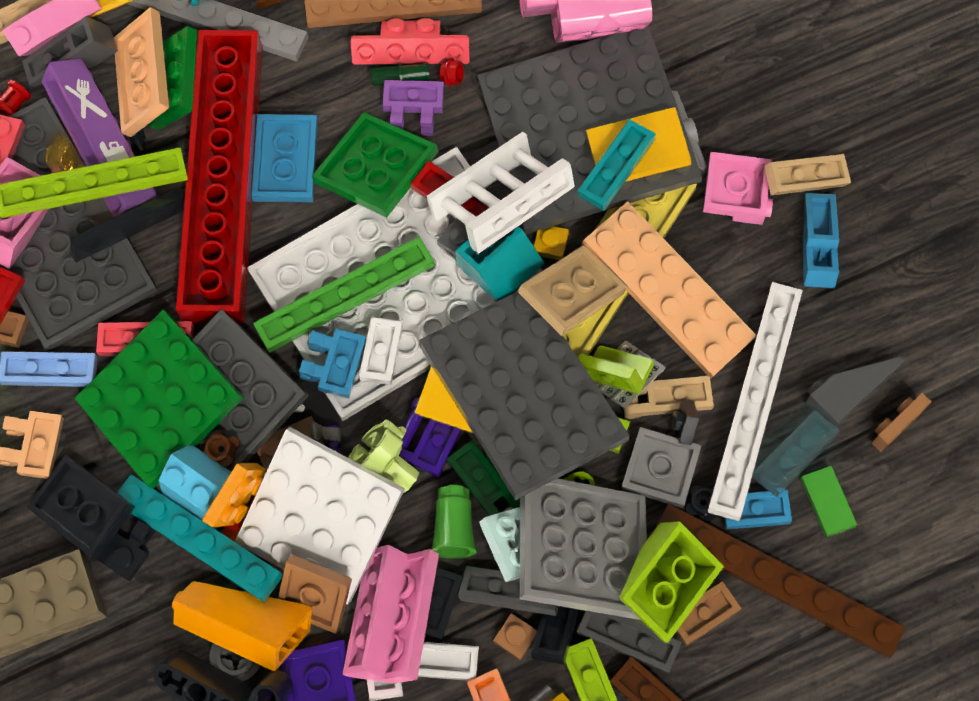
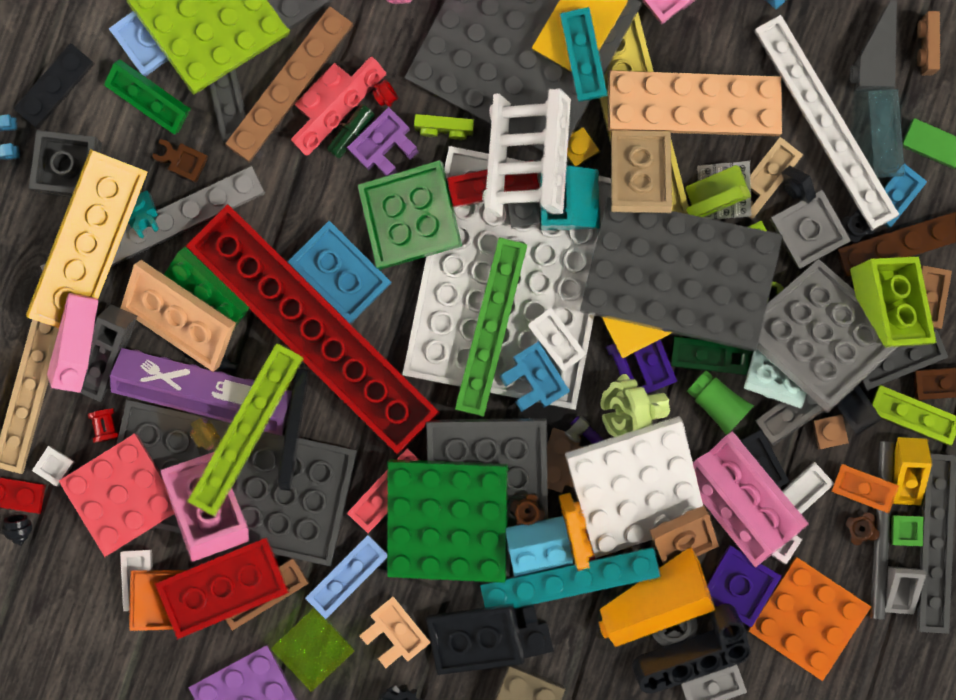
camera: 45 degrees left, 15 degrees up
none -> lime plate [414,114,474,140]

